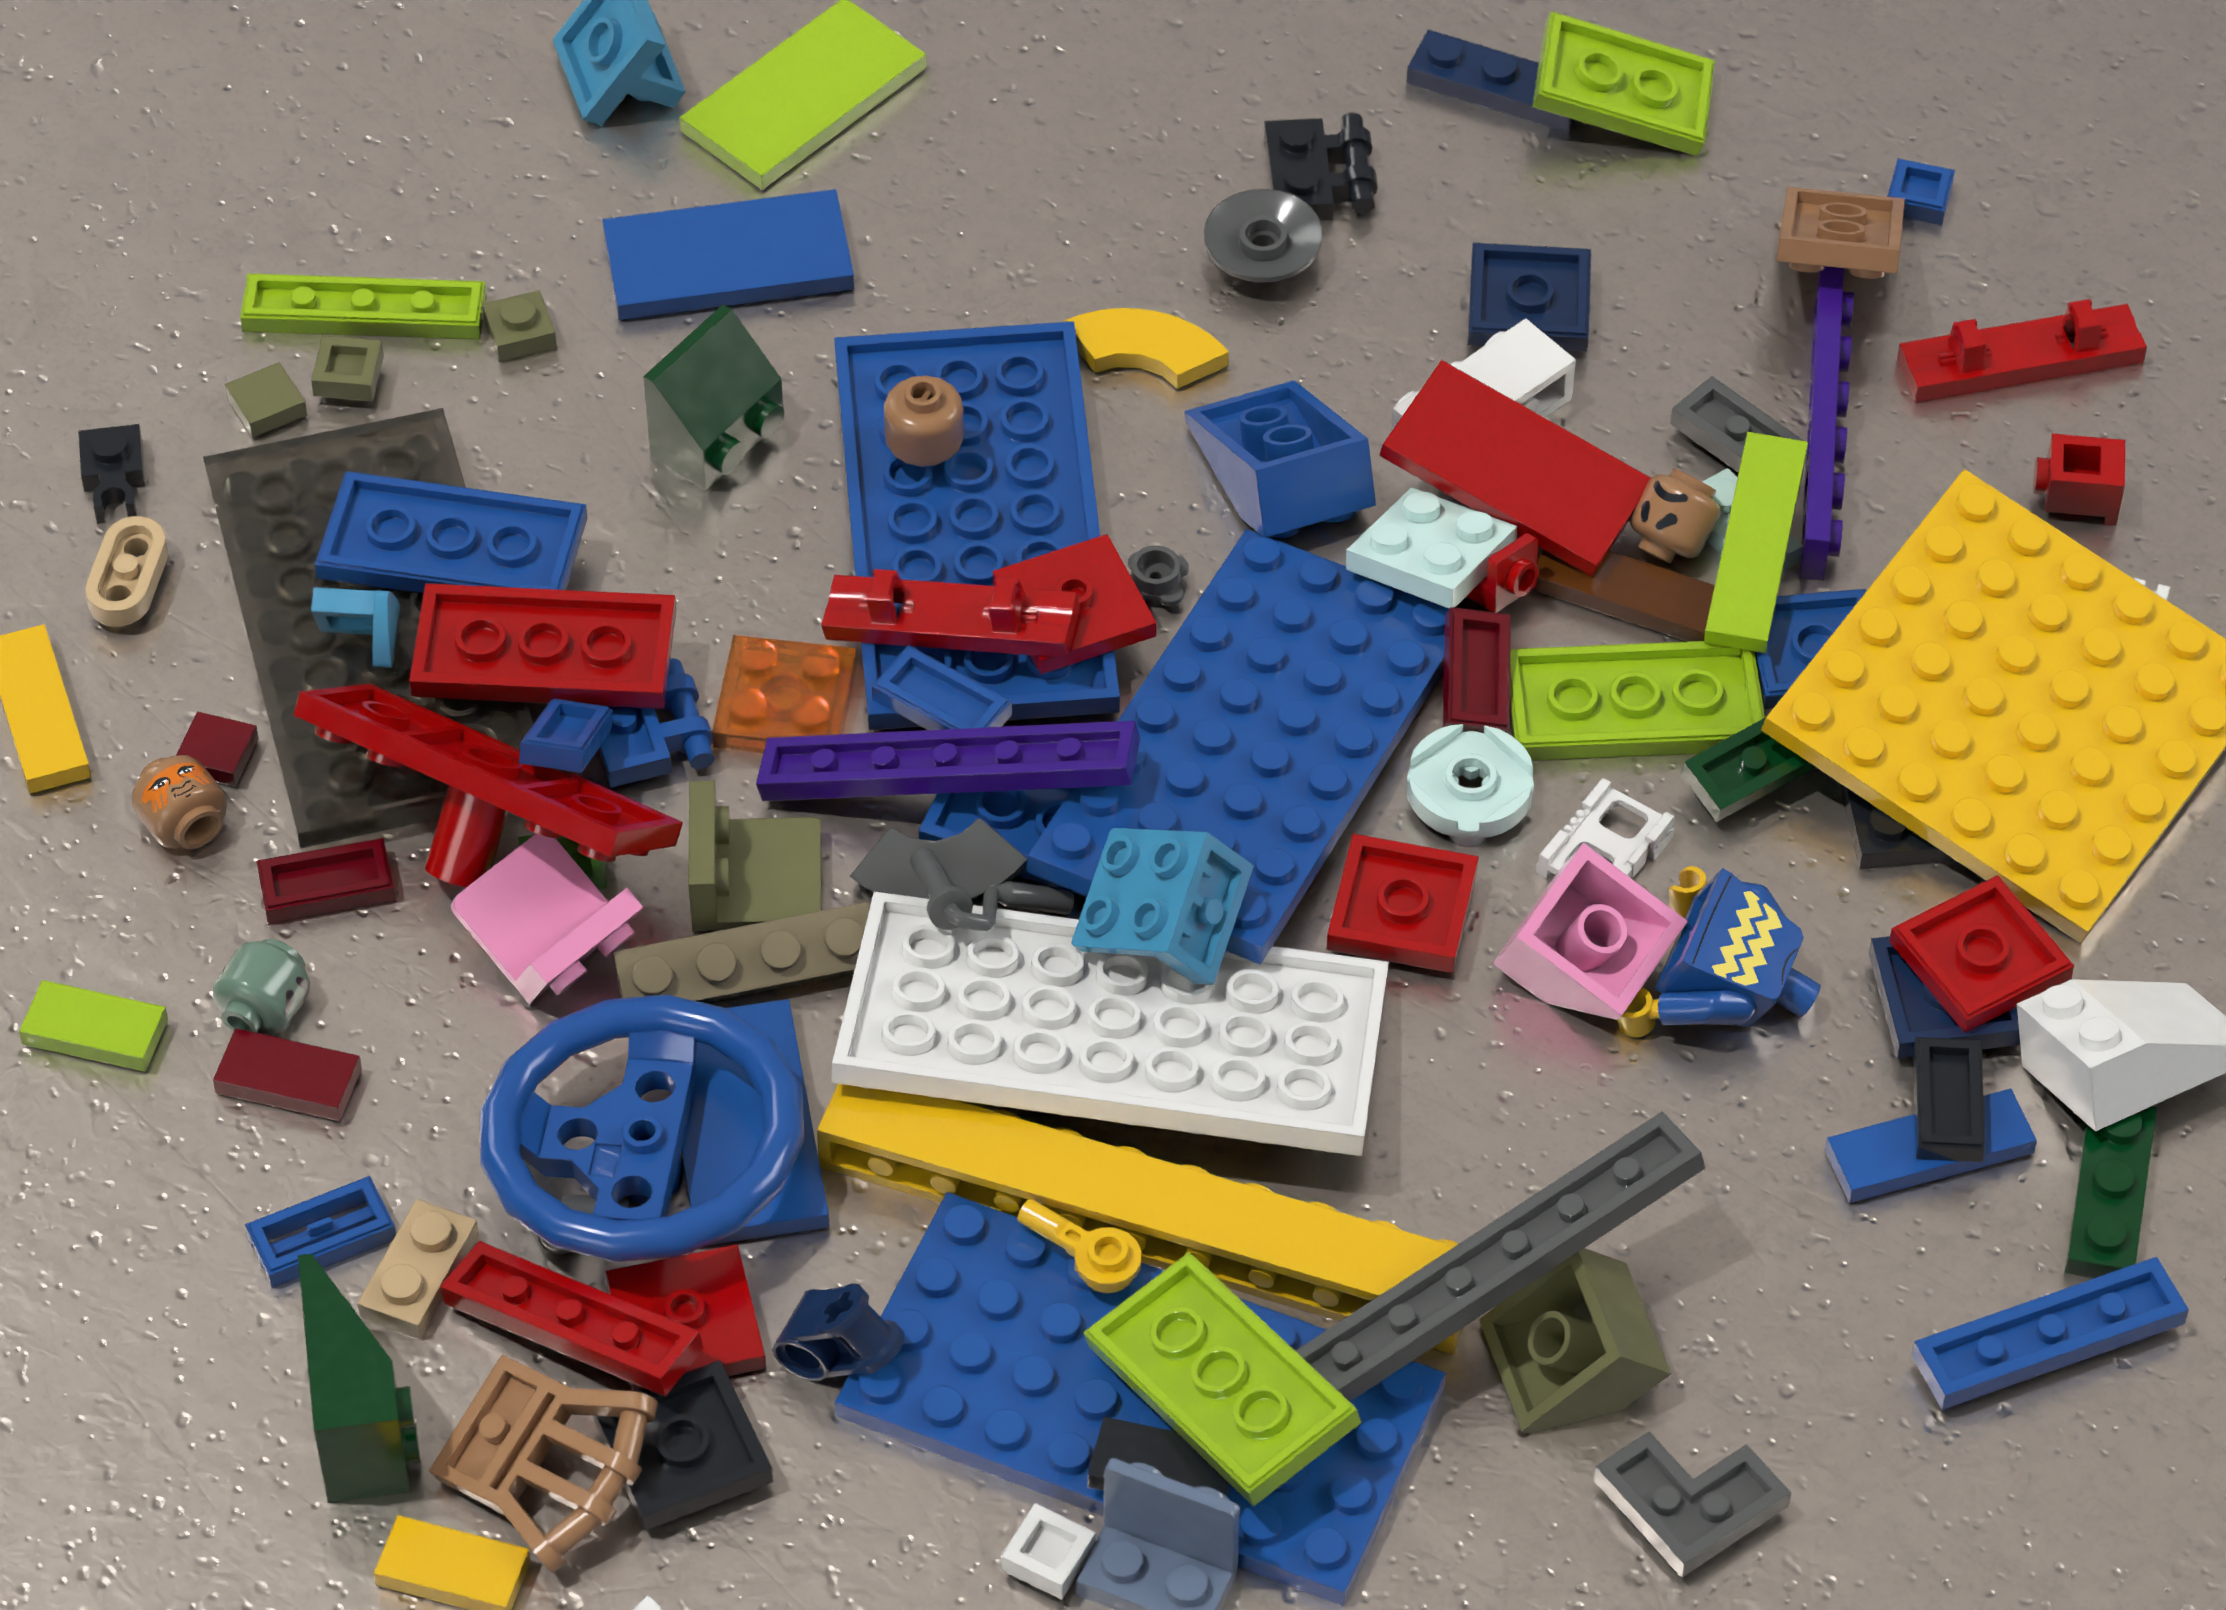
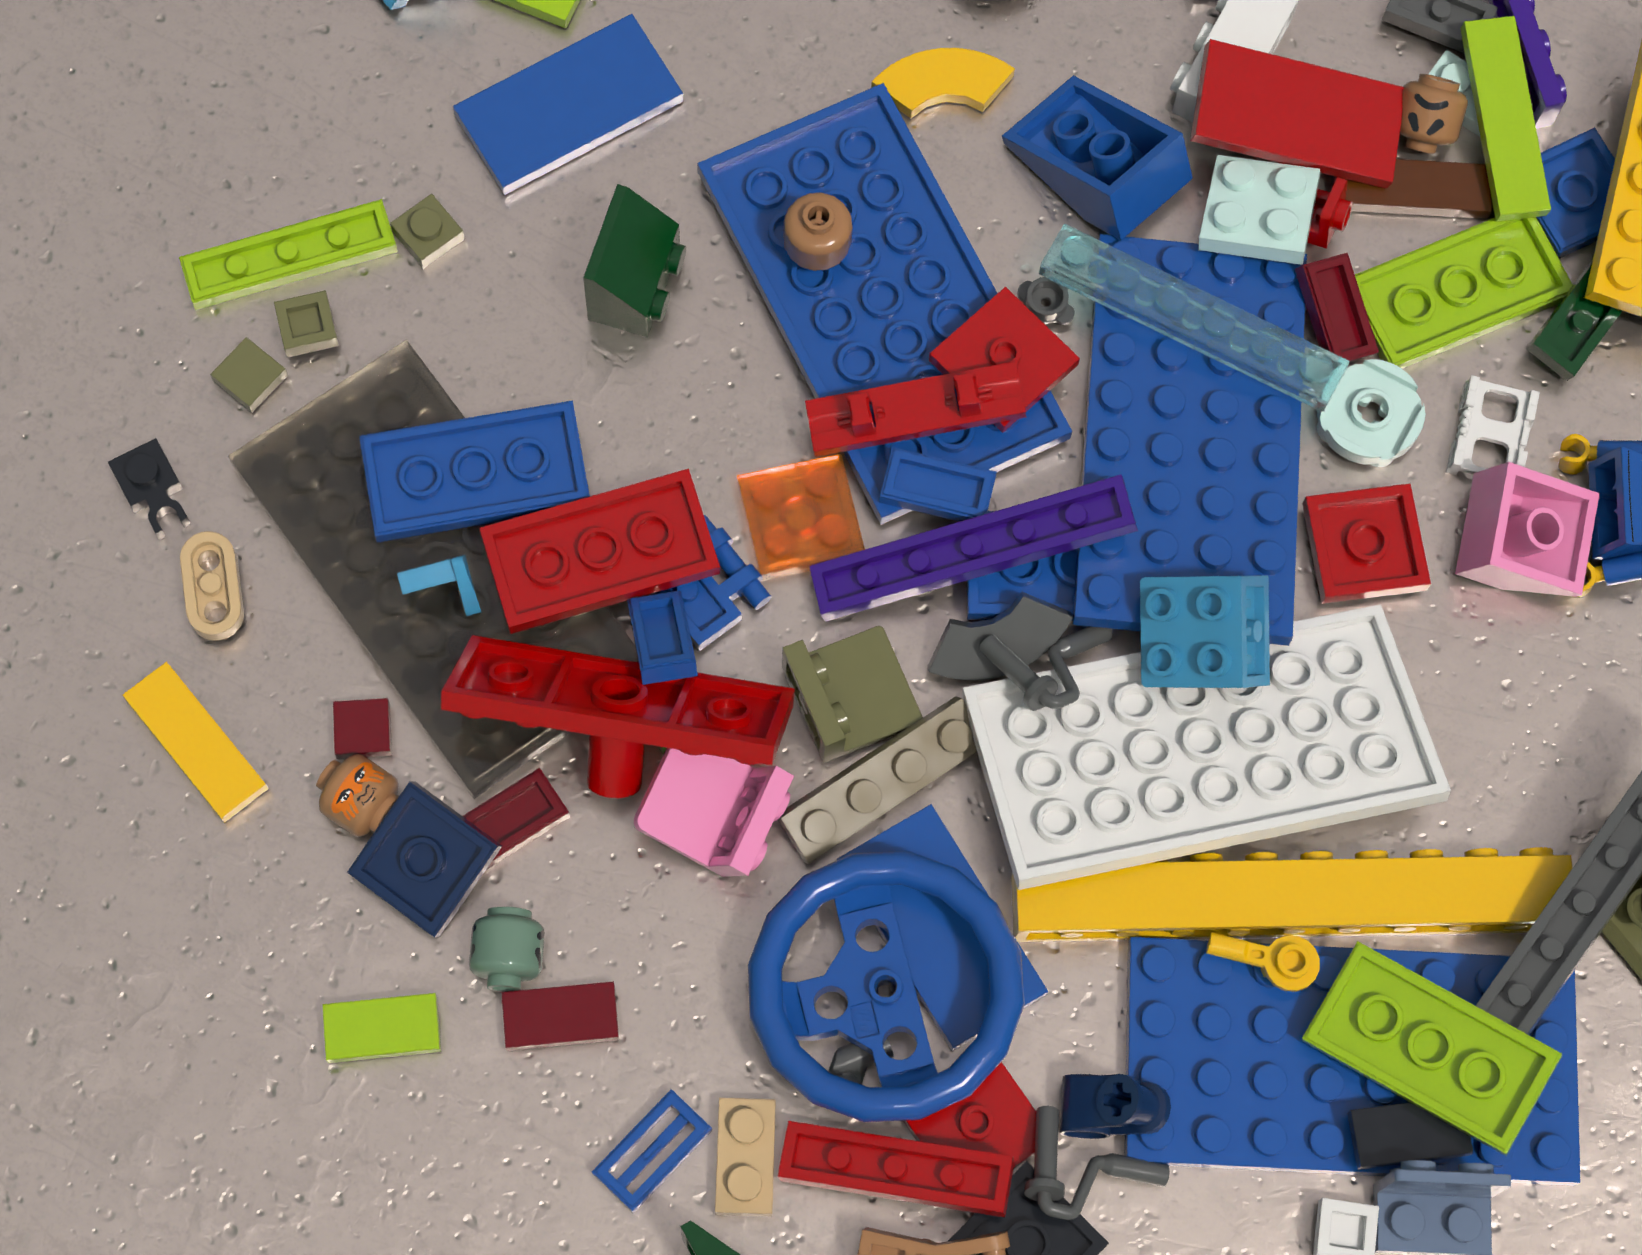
camera: 25 degrees left, 20 degrees up
none -> dark blue plate [347,781,502,938]
none -> dark grey piece [1024,1106,1170,1220]
none -> clear light blue plate [1039,223,1350,412]

